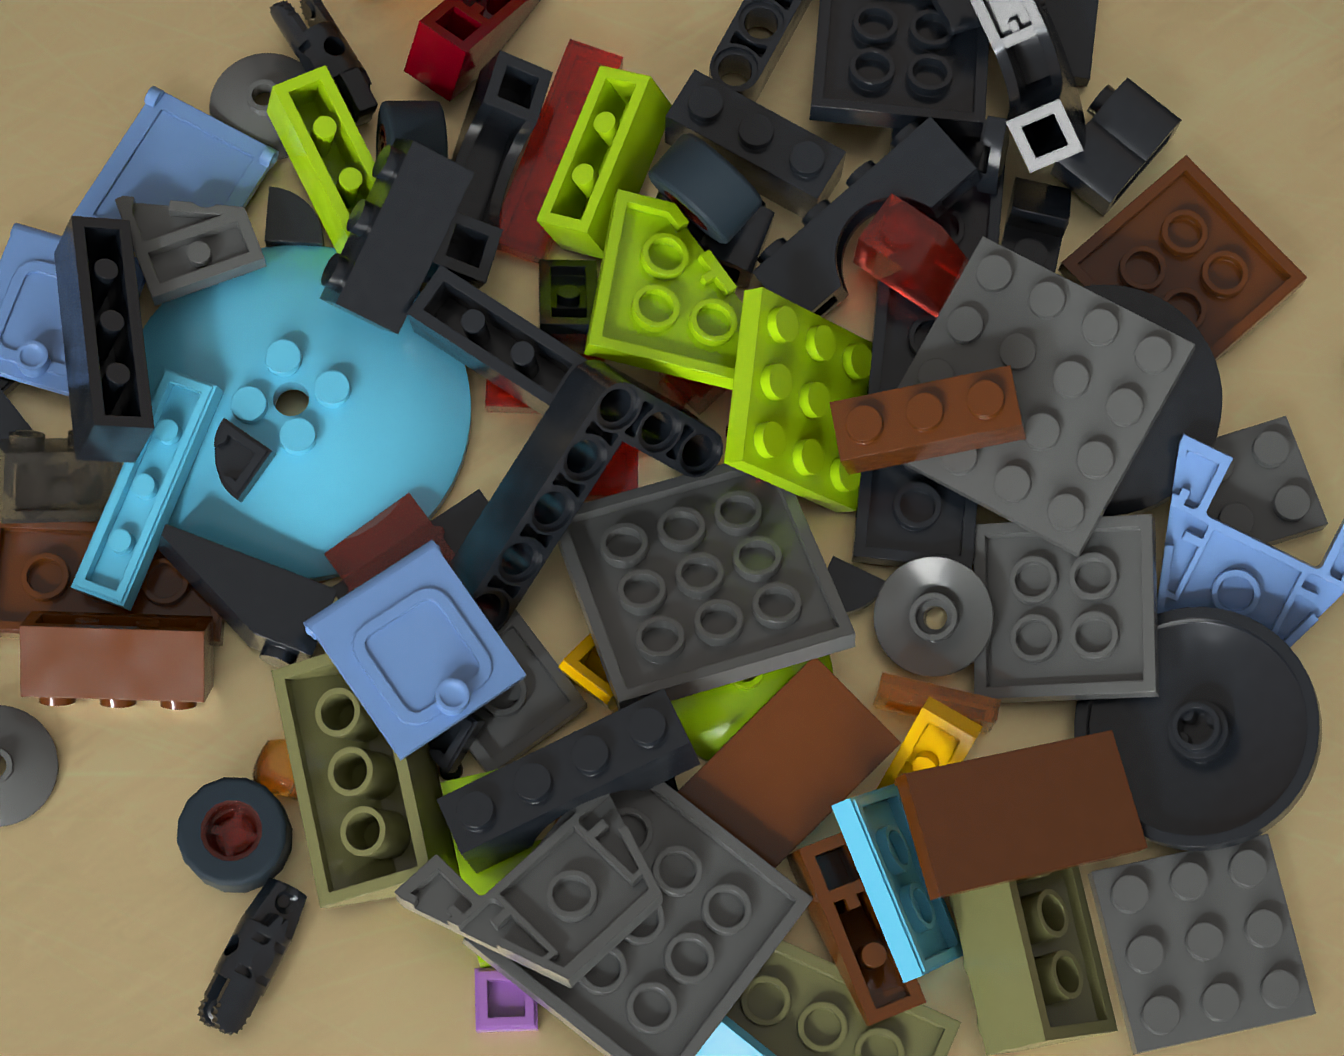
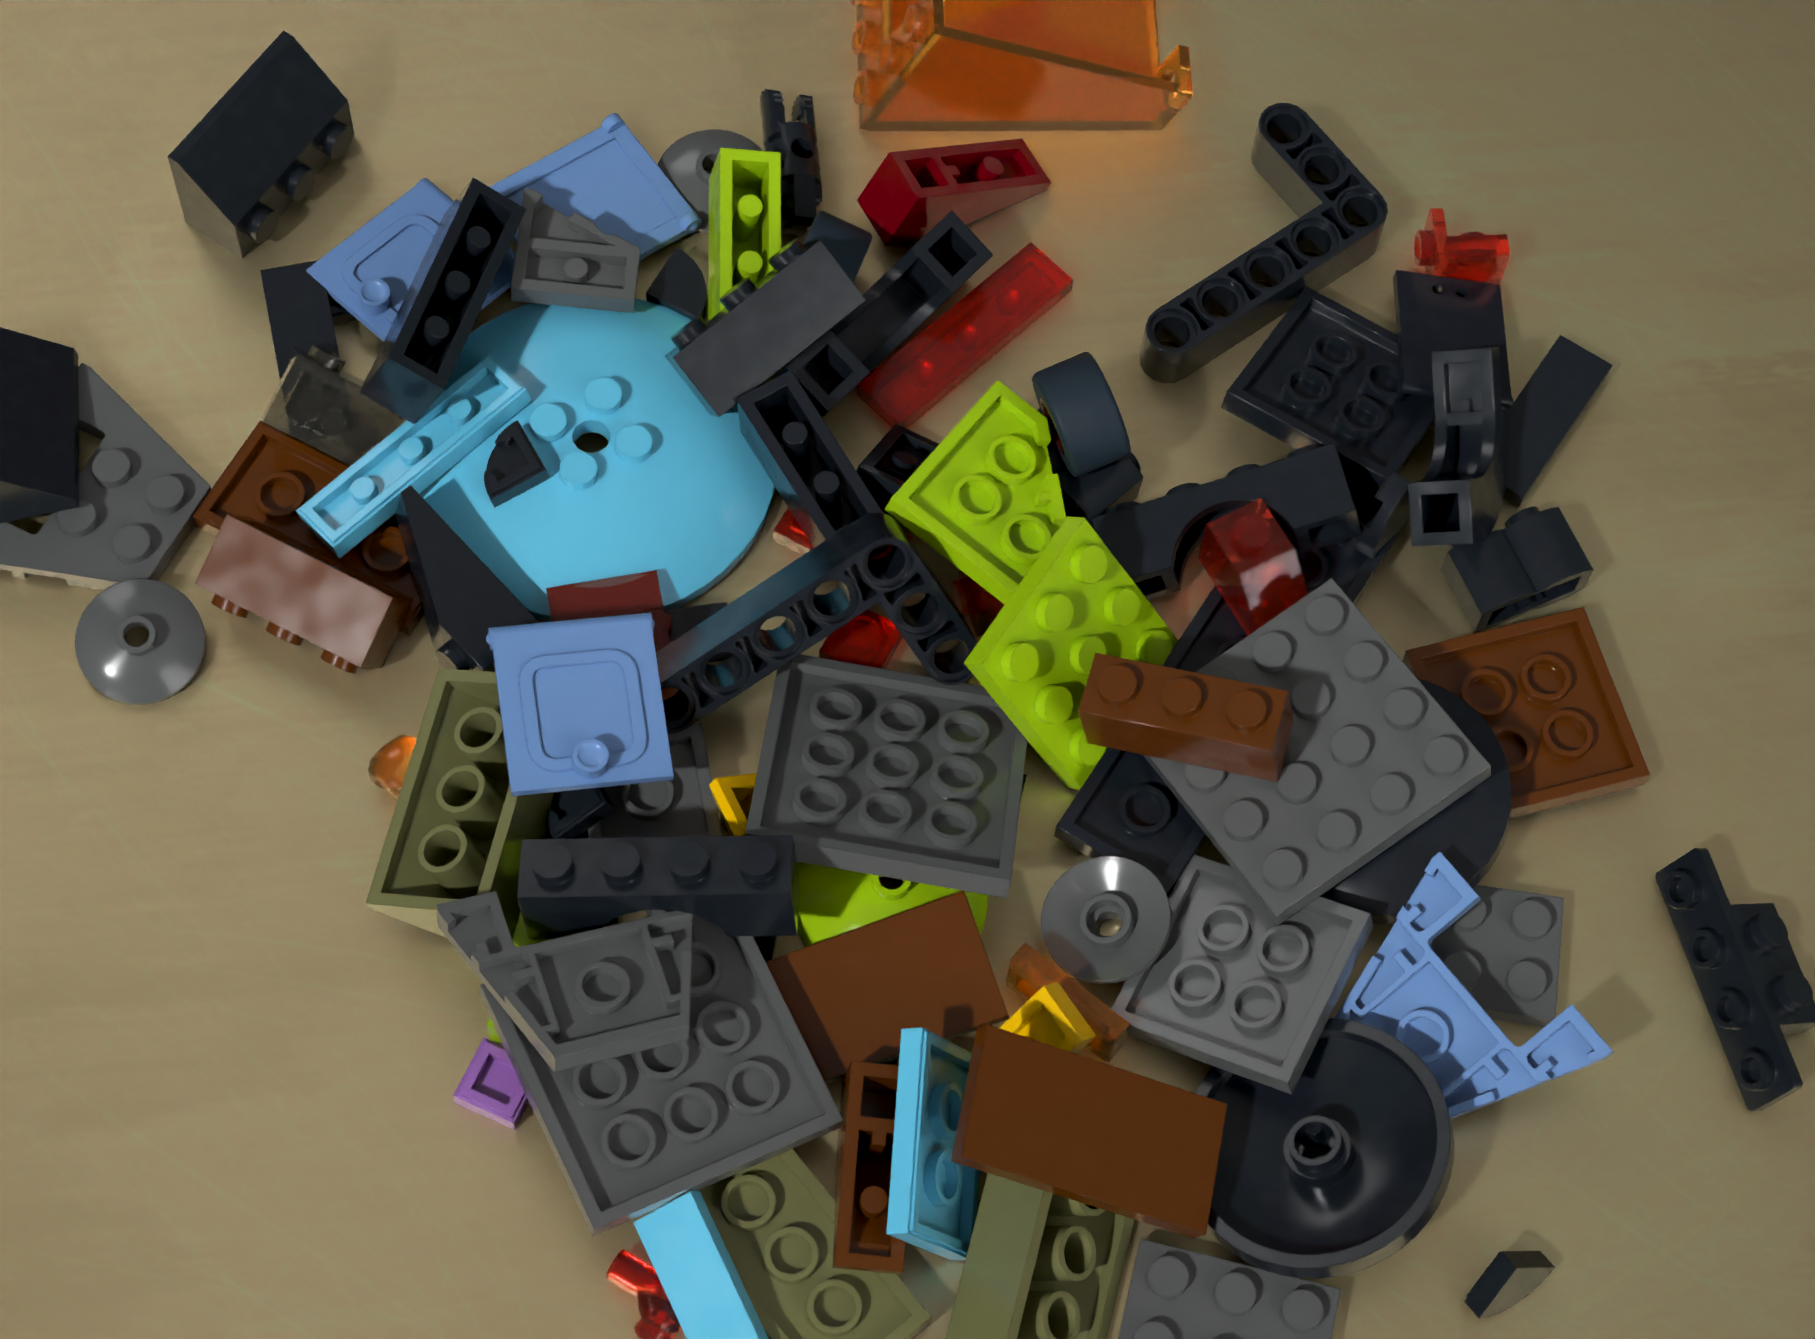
camera: 25 degrees right, 10 degrees down
black wheel [177,777,293,893] -> none
black hinge [197,878,307,1035] -> none
lime brick [536,65,672,259] -> none
black brick [665,69,846,218] -> none
black tile [827,556,885,615] -> none
black slope [1001,177,1072,273] -> none

